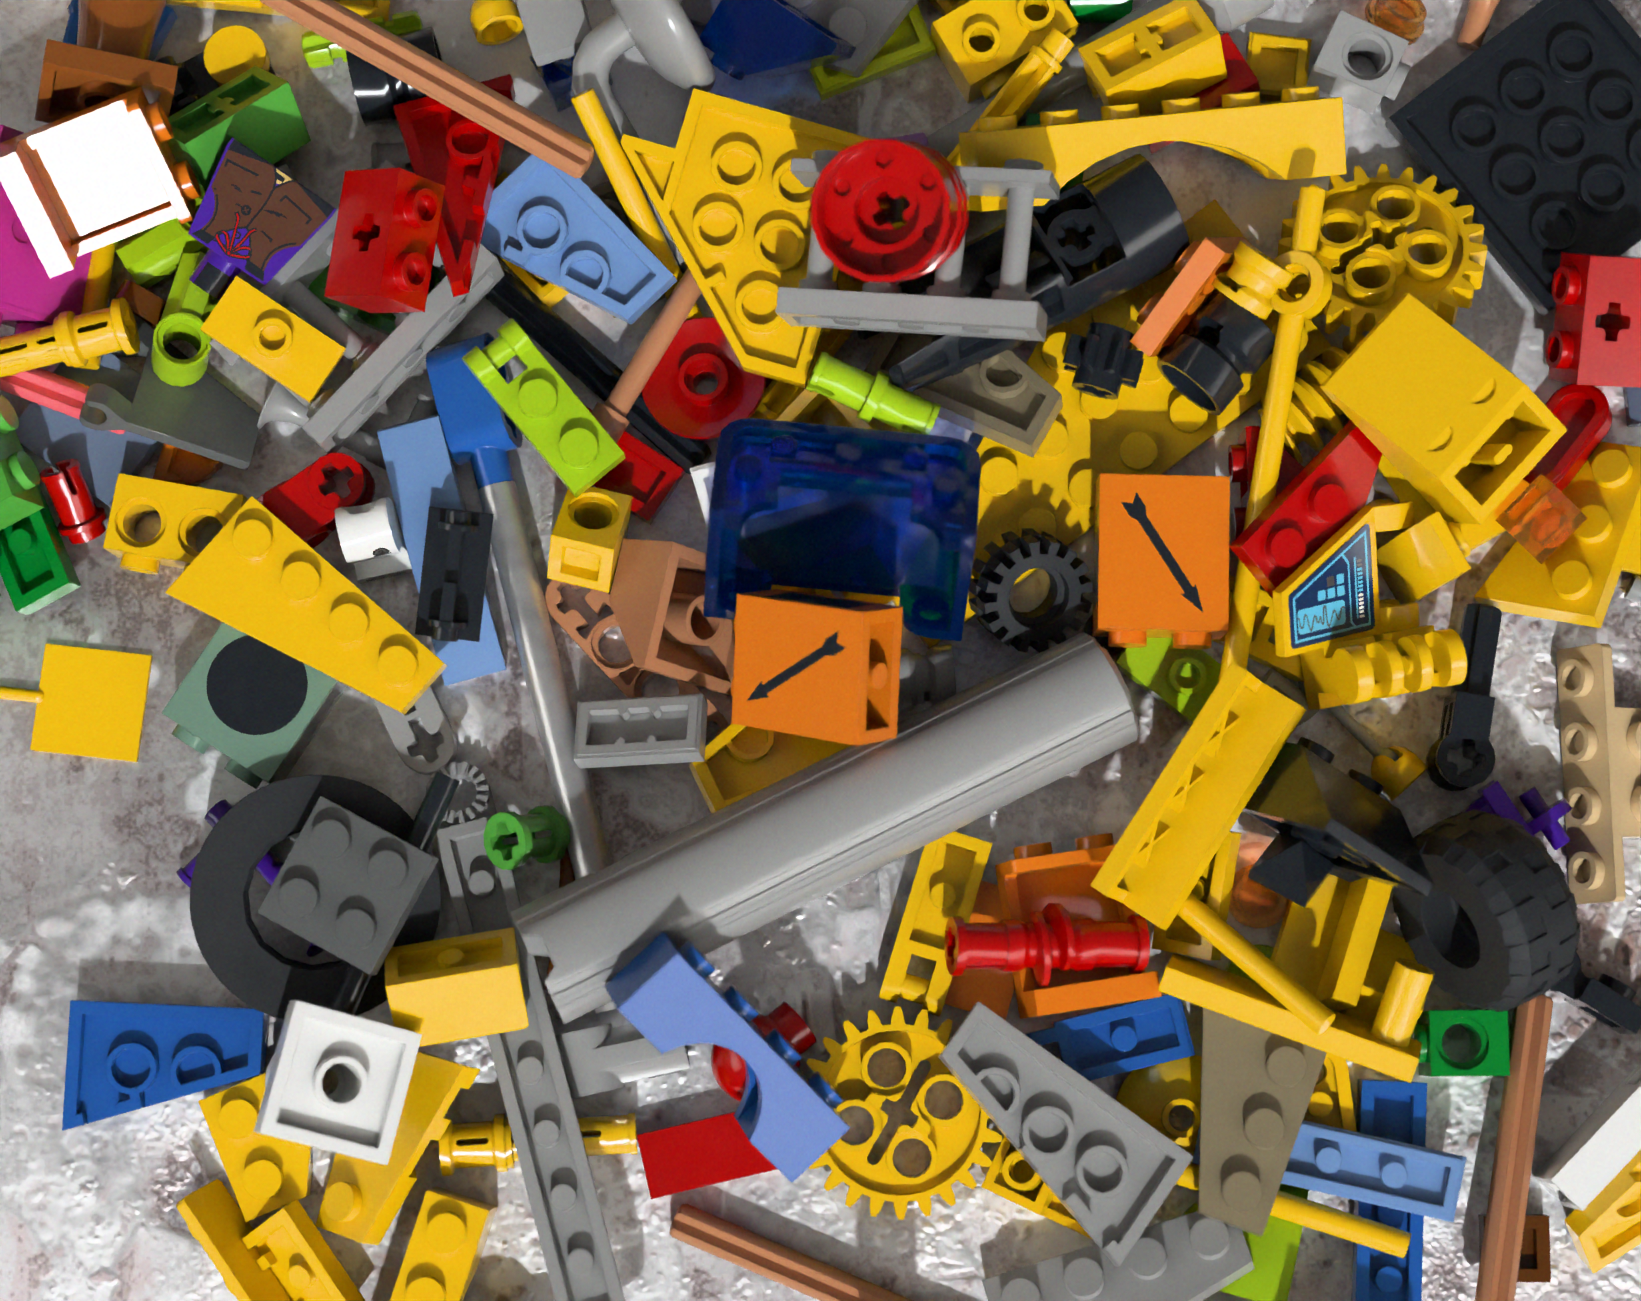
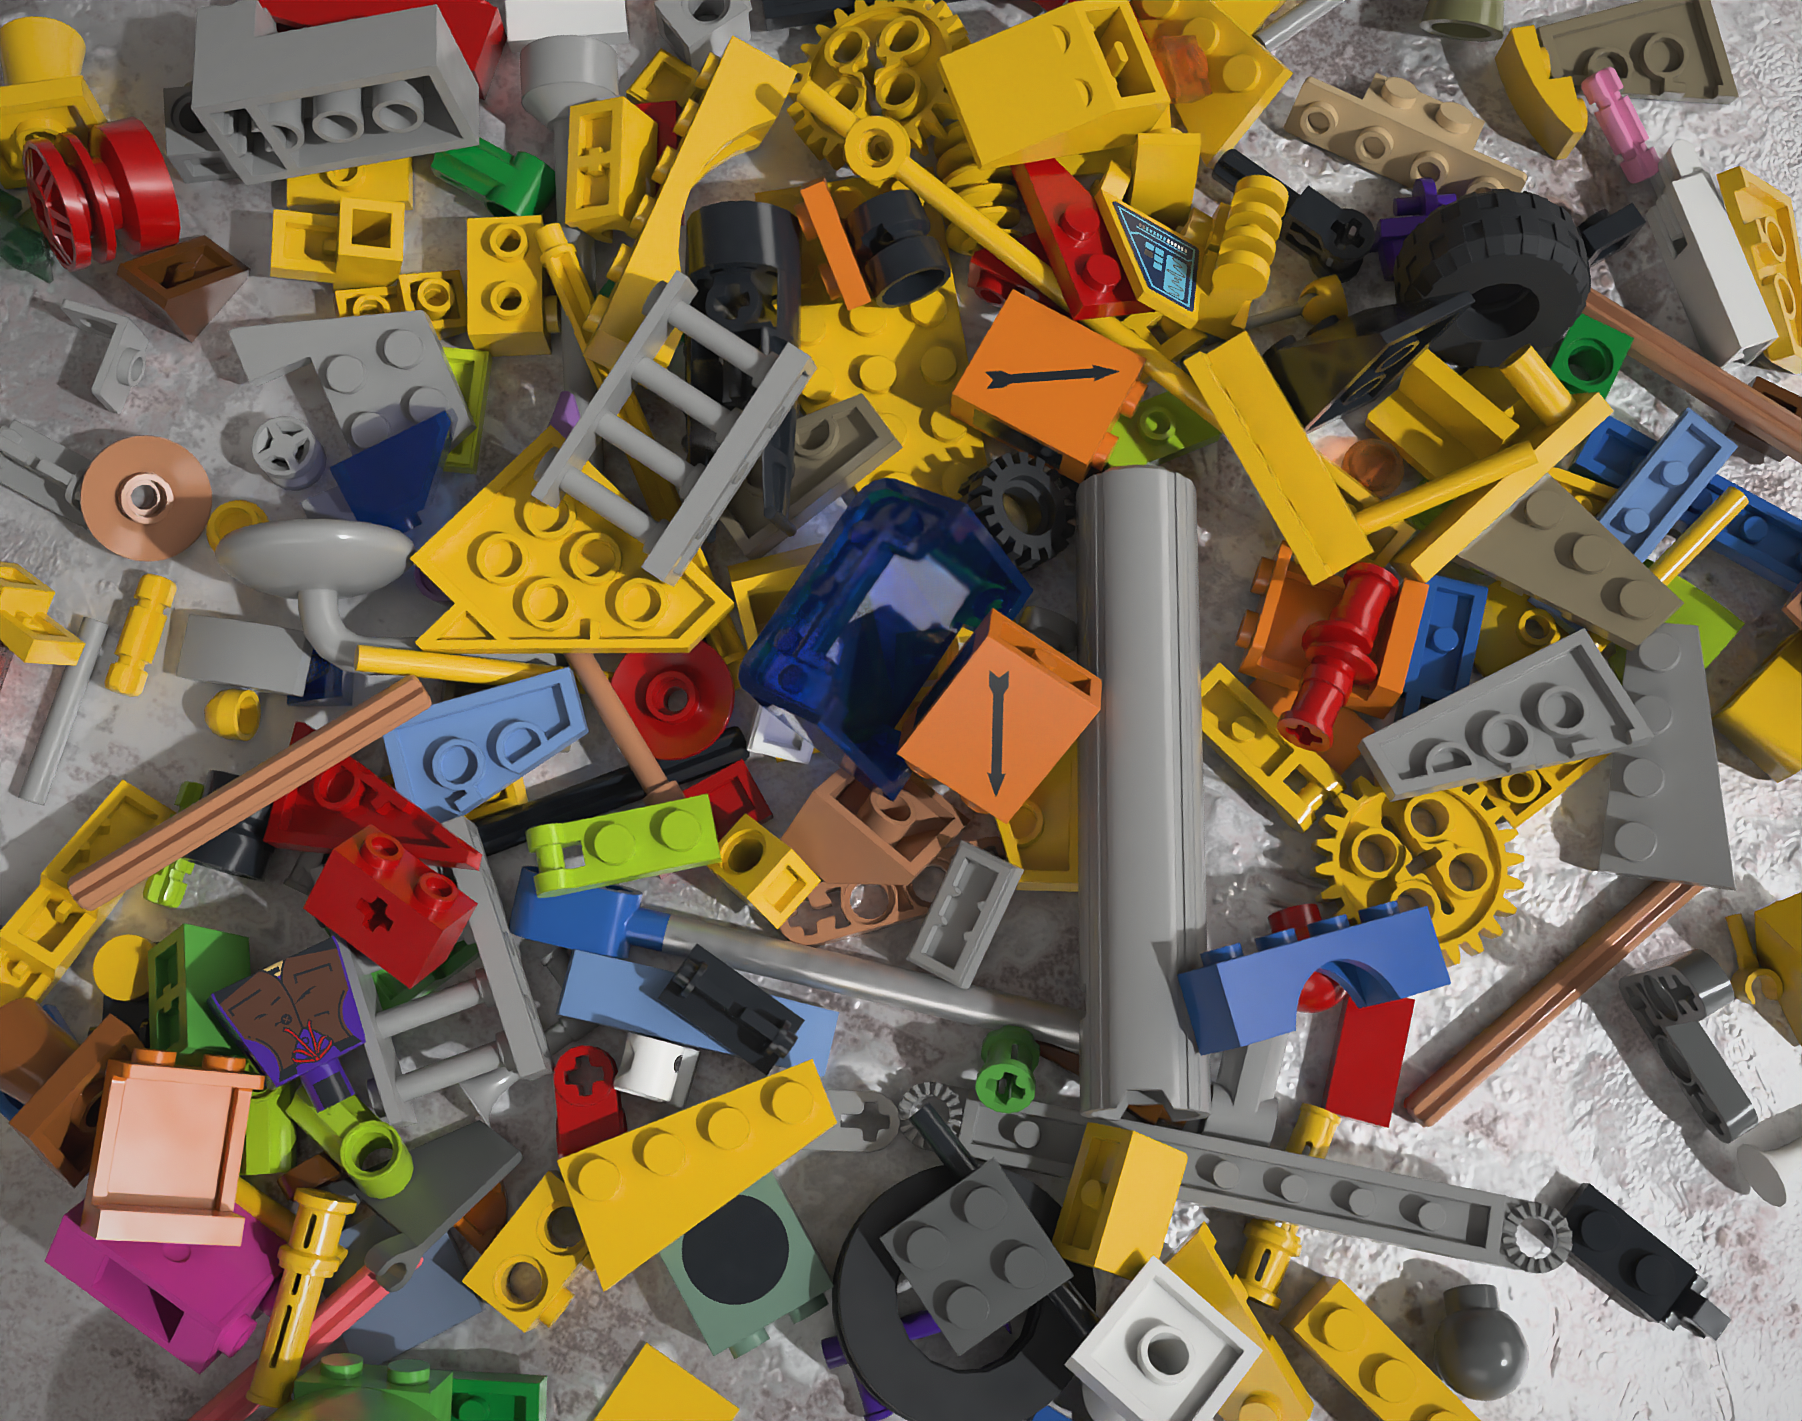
camera: 70 degrees left, 5 degrees down
red pin [40,458,107,544] -> none
yellow plate [200,276,346,404] -> none
lime pin [806,351,941,443] -> none
red wheel [811,139,969,282] -> none
black gear [1063,322,1144,399] -> none
yellow wheel [1212,240,1295,320] -> none
black slope [1247,834,1334,908] -> none

